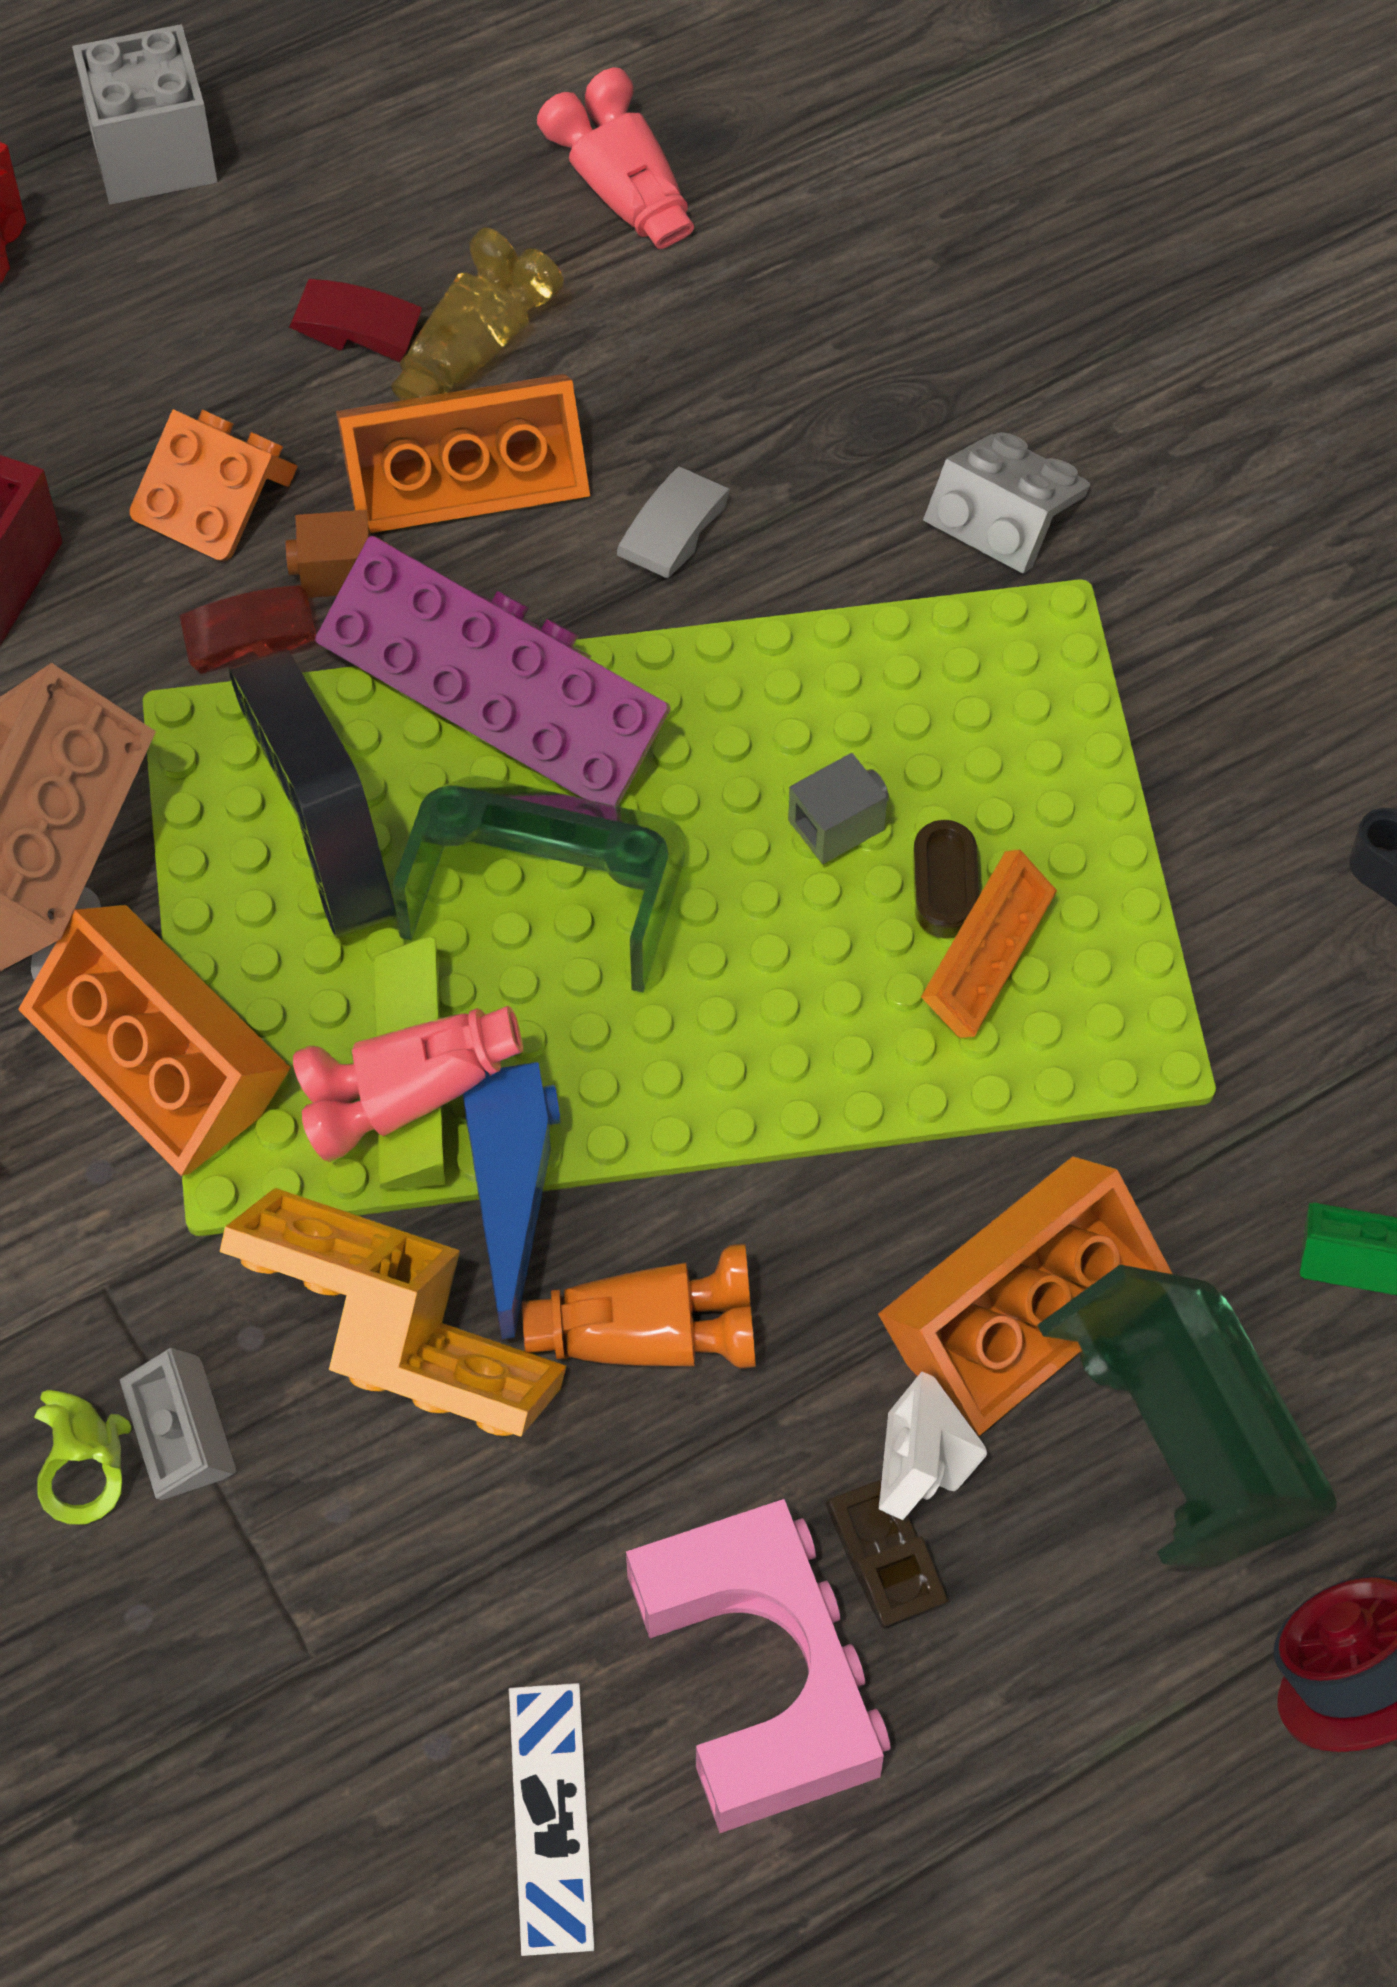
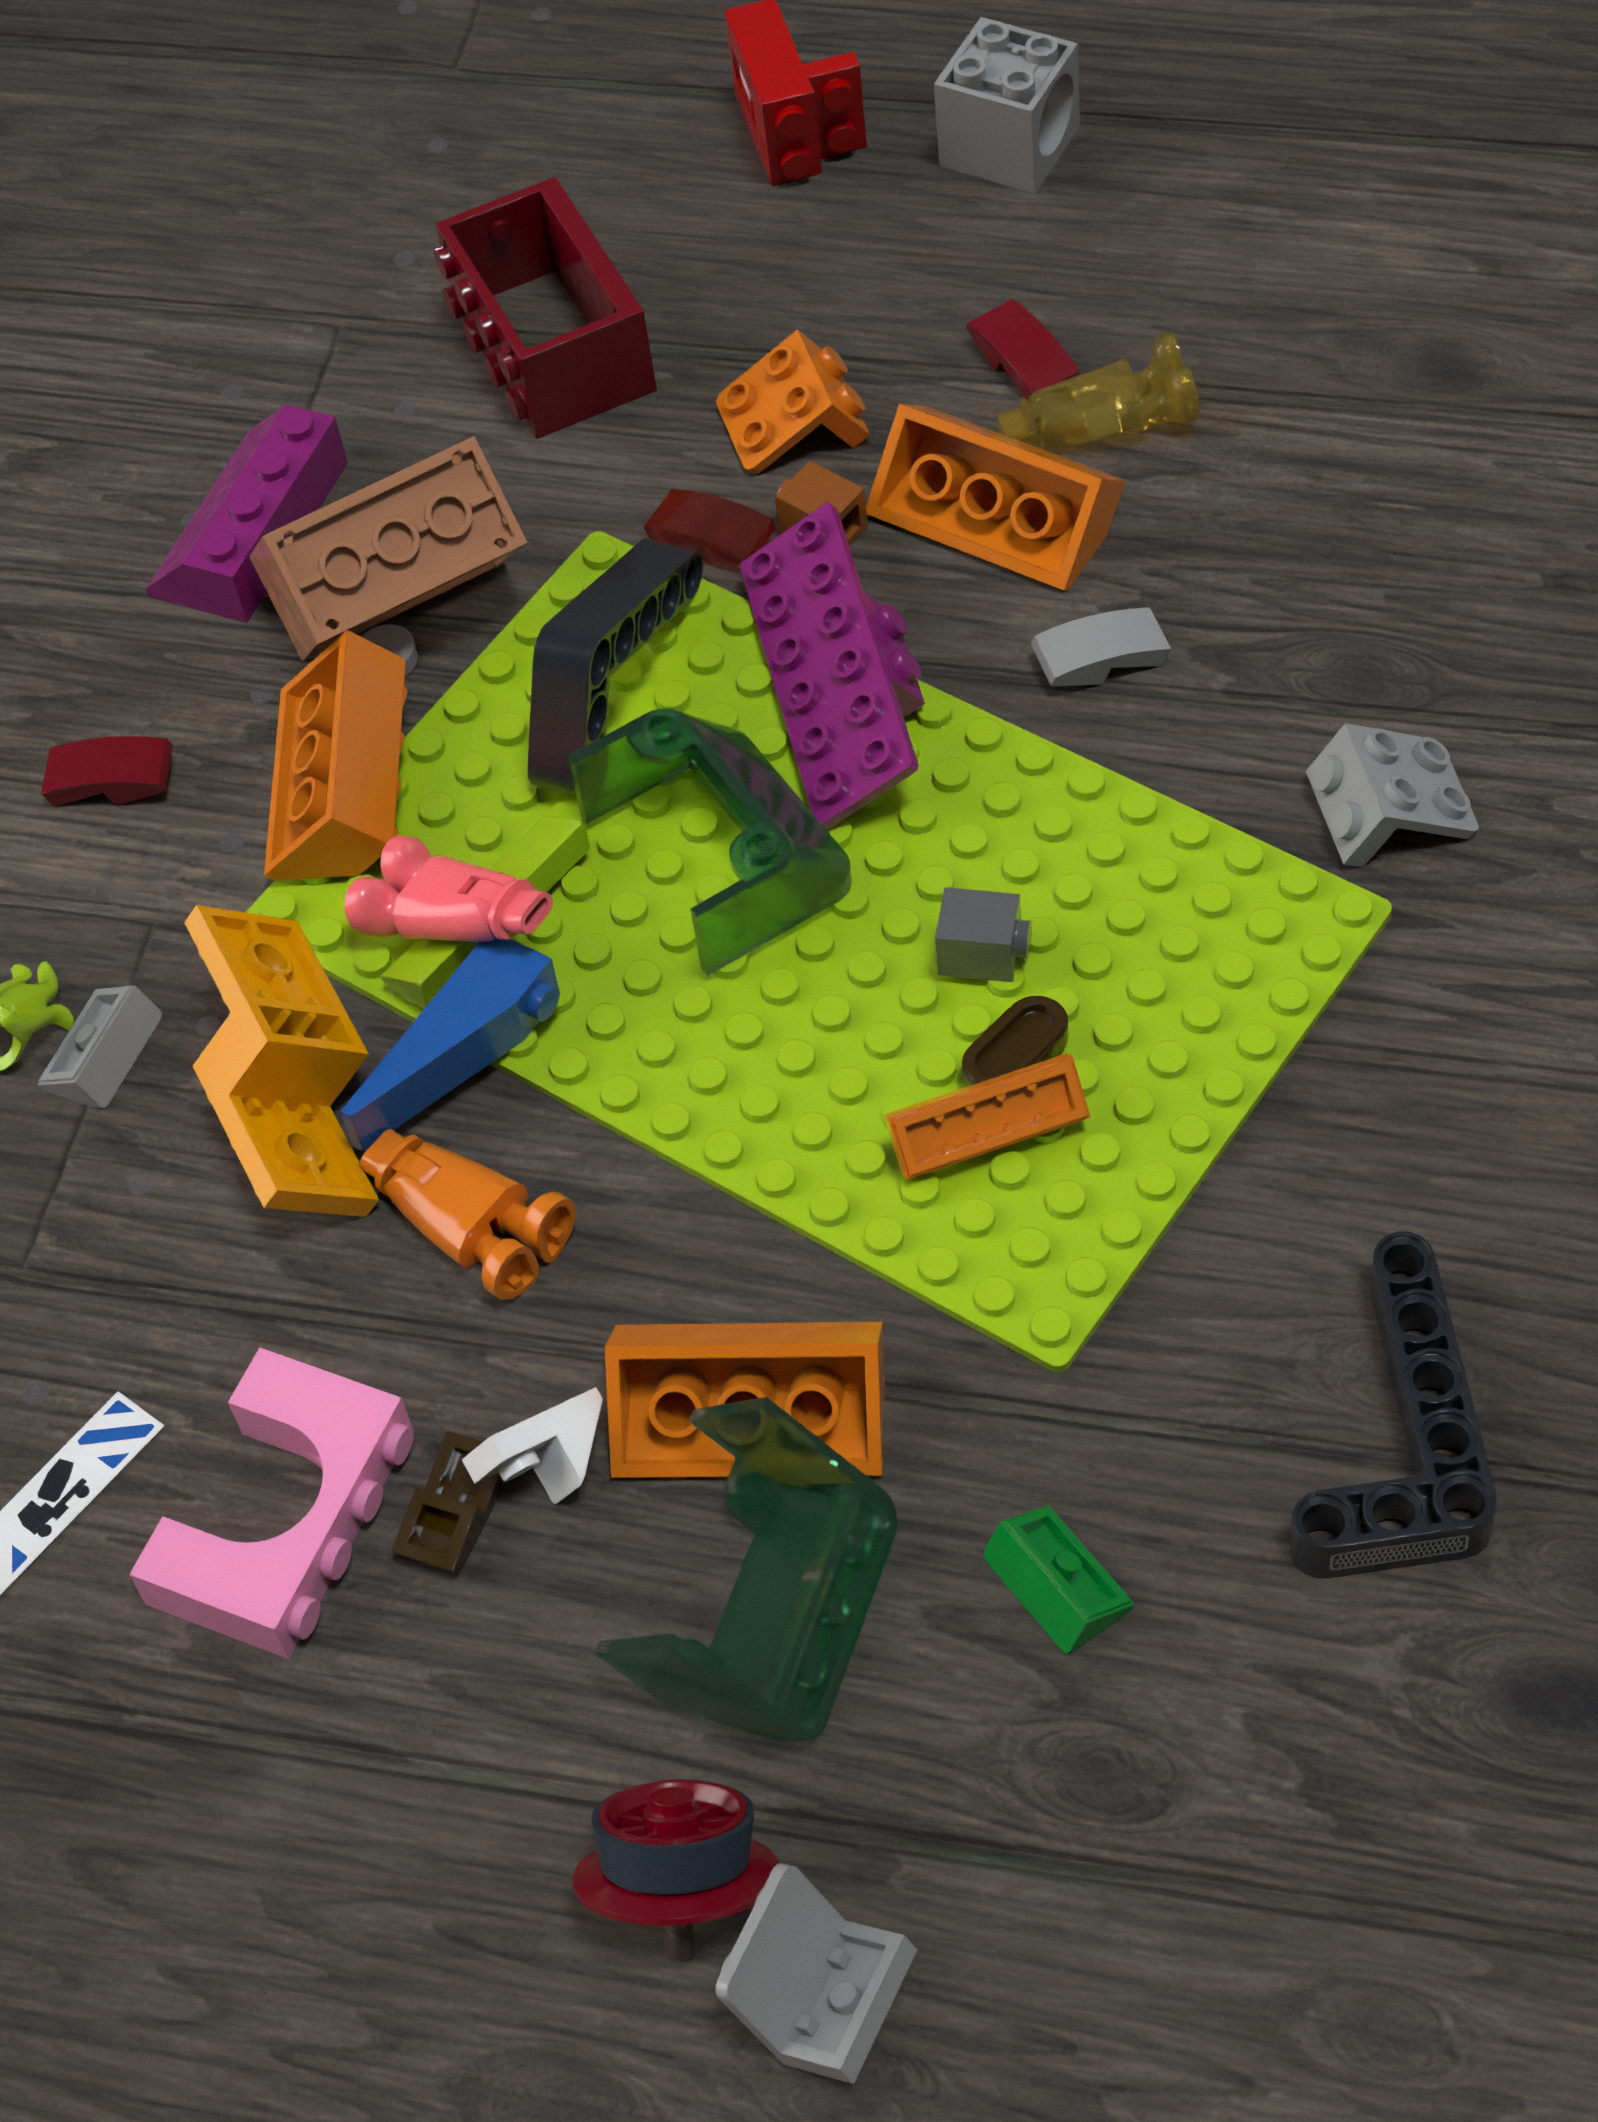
camera: 50 degrees right, 5 degrees down
coral piece [537,67,694,249] -> none

